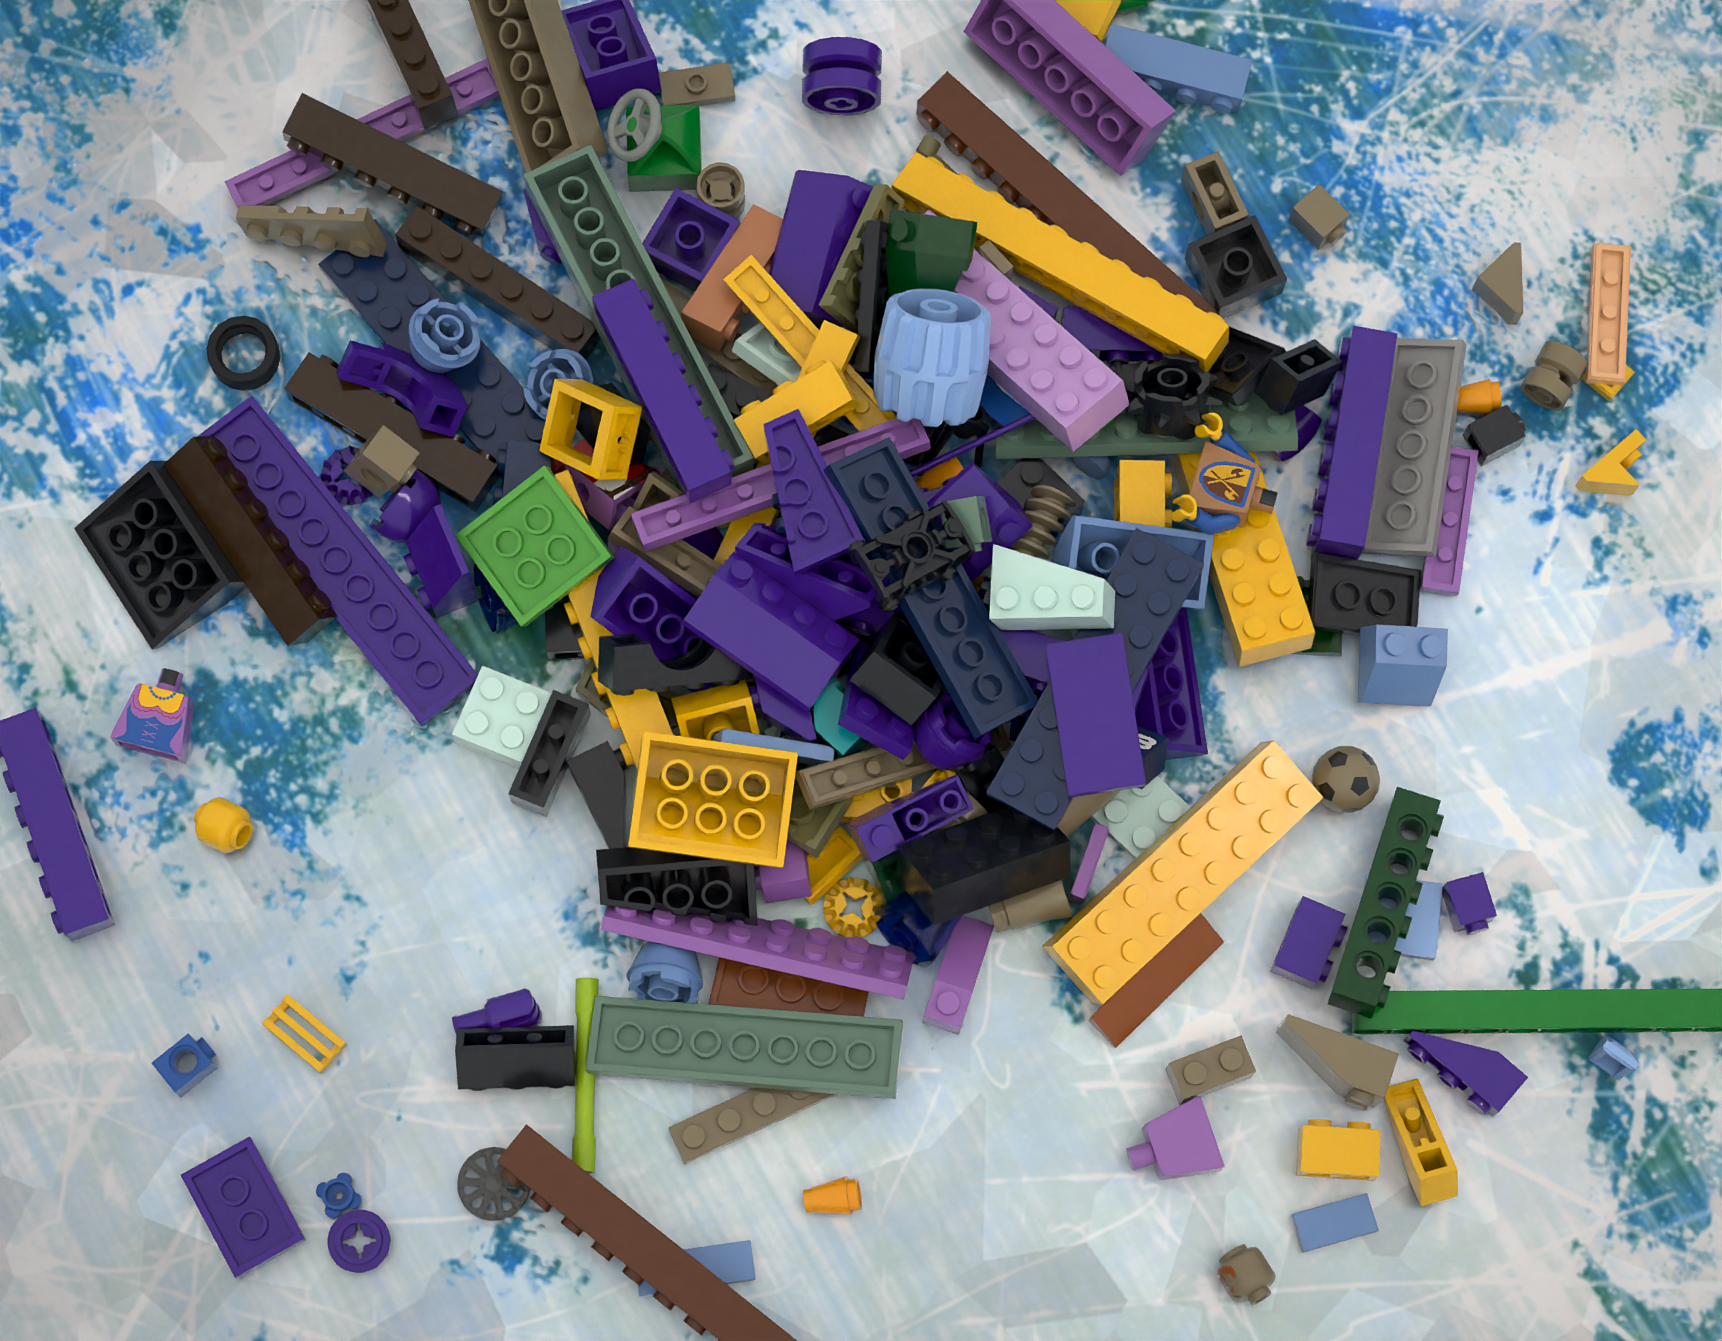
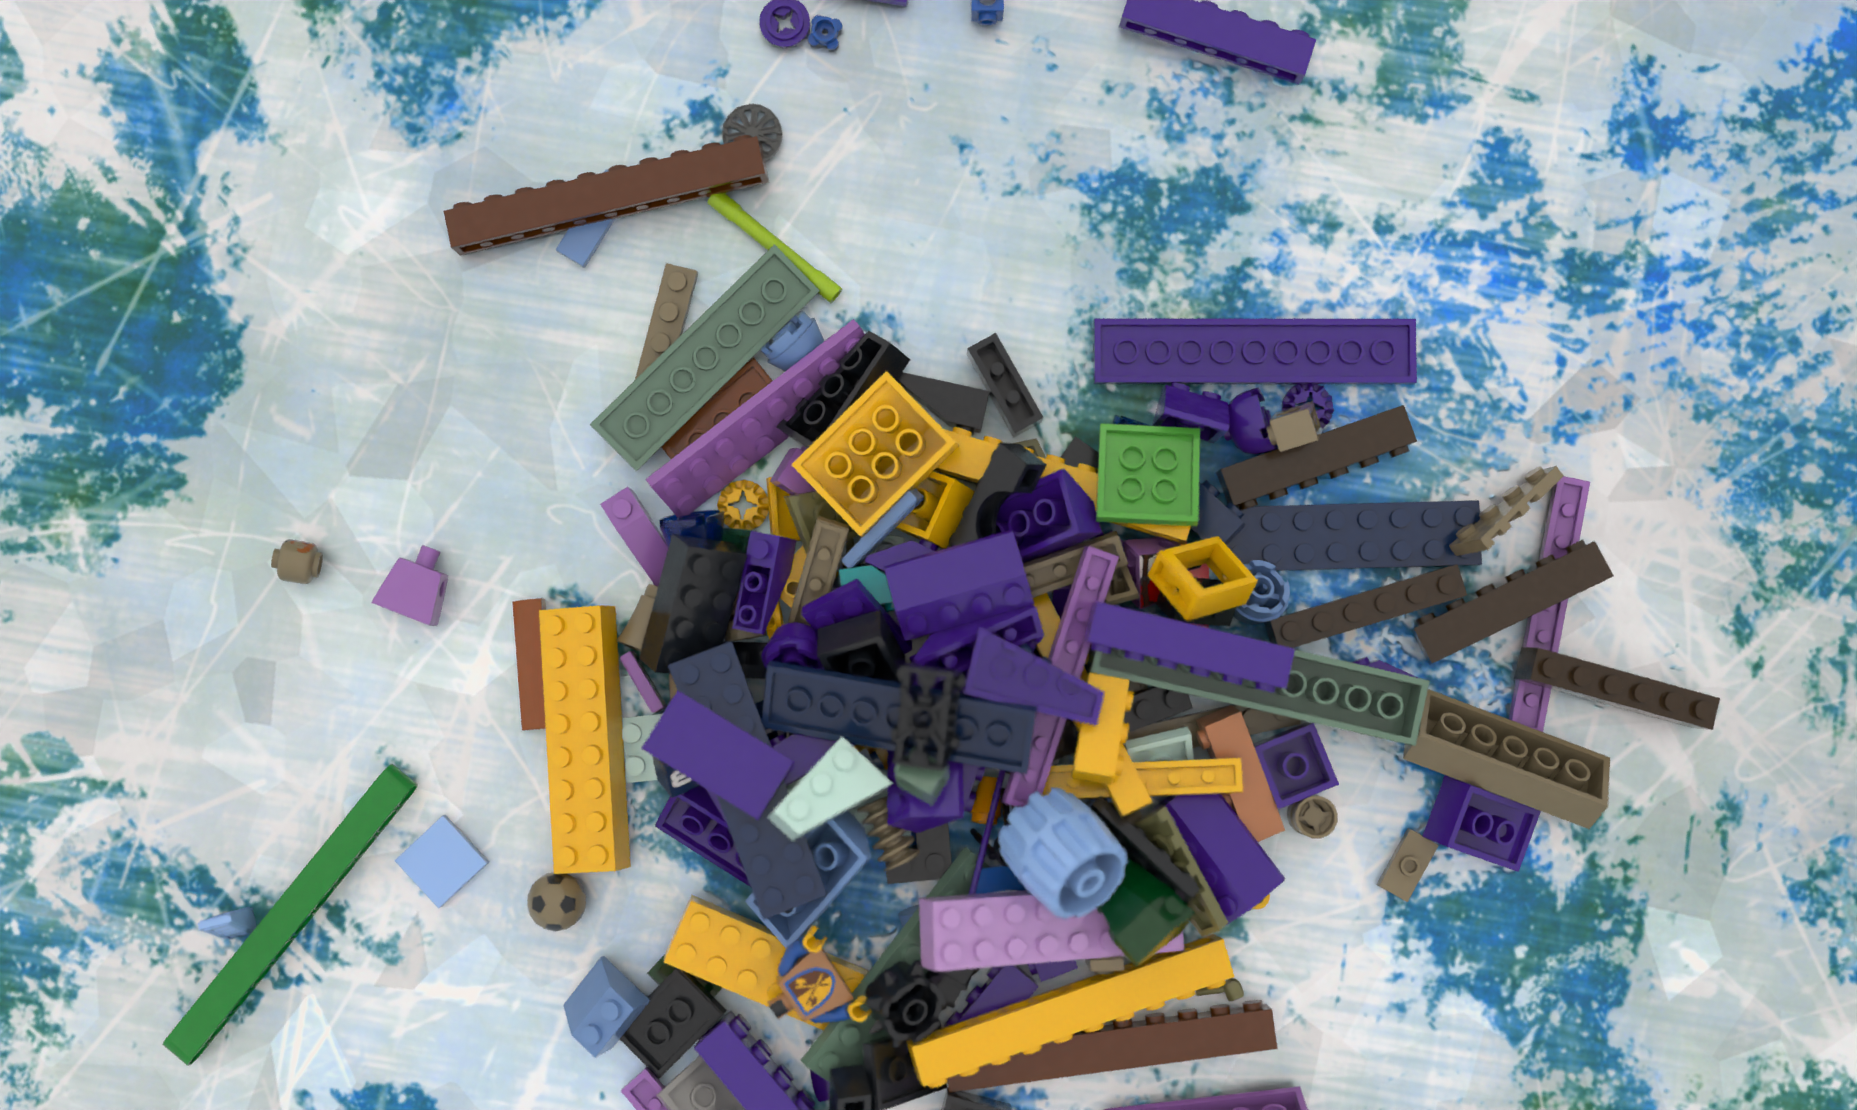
camera: 130 degrees right, 10 degrees up
black slope [74,461,247,649] -> none
torso [110,668,194,764] -> none
dark brown brick [163,435,337,646] -> none
yellow head [194,797,253,853] -> none
black tyre [206,315,280,391] -> none
yellow tile [262,994,347,1074] -> none
dark purple arch [336,340,468,437] -> none
medium blue cone [409,298,481,373] -> none
light aqua brick [452,666,552,769] -> none
dark purple arm [452,988,542,1036] -> none
black brick [455,1025,576,1091] -> none
green piece [607,89,702,192] -> none
dark purple wheel [802,37,882,115] -> none
light orange cone [803,1176,862,1215] -> none
yellow brick [1114,460,1172,528] -> none
dark tan brick [1165,1035,1256,1105] -> none
dark purple brick [1270,896,1348,990] -> none
dark tan slope [1276,1014,1399,1110] -> none
medium blue tile [1291,1193,1379,1253] -> none
yellow brick [1296,1119,1381,1181] -> none
dark green brick [1328,787,1444,1019] -> none
yellow slope [1383,1078,1458,1207] -> none
dark purple slope [1404,1031,1528,1117] -> none
dark purple brick [1442,872,1497,935] -> none

